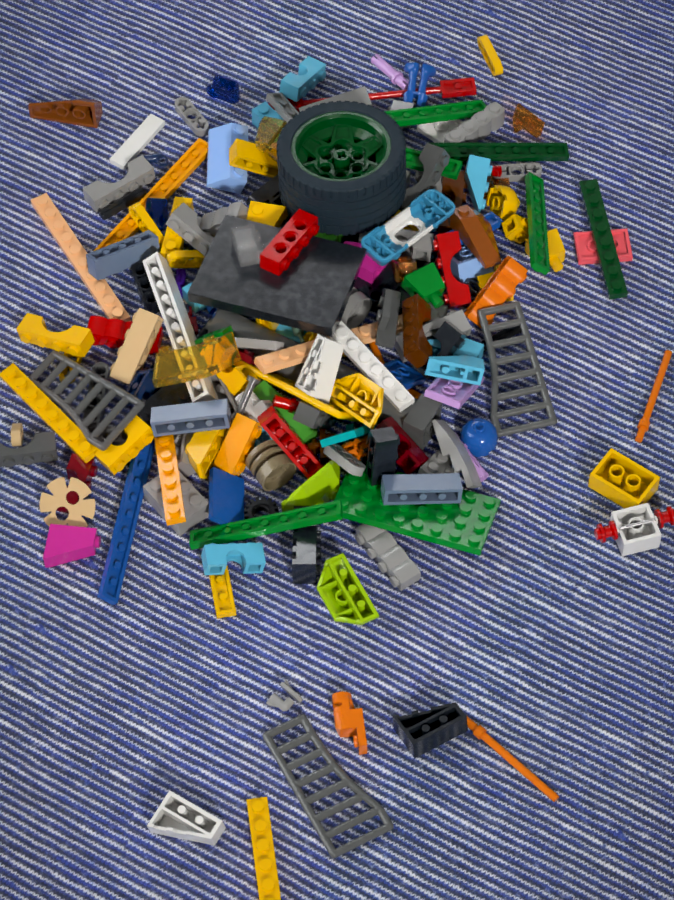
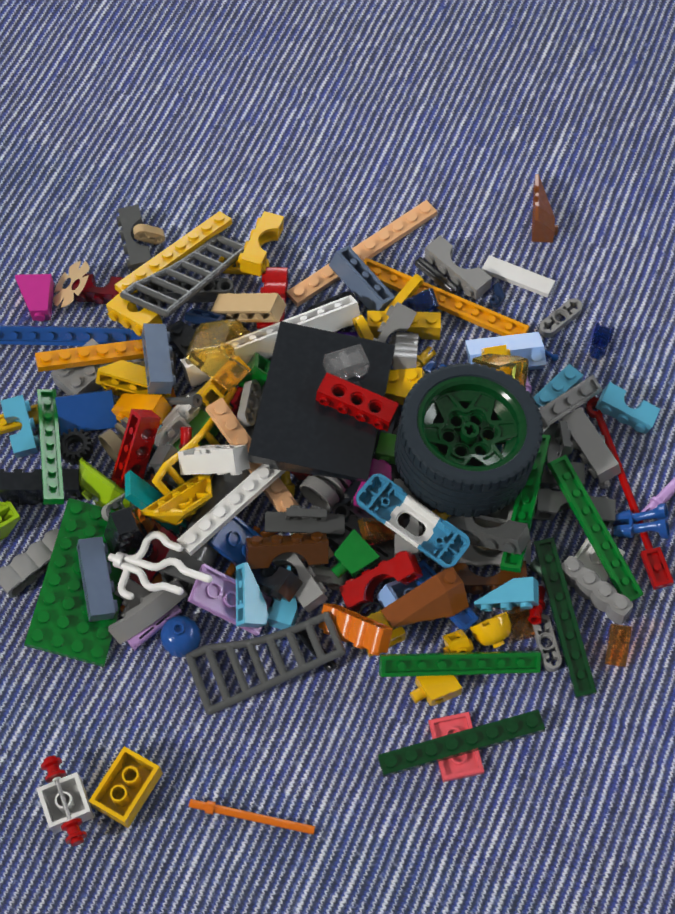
camera: 85 degrees right, 5 degrees up
none -> white plant [108,531,213,600]

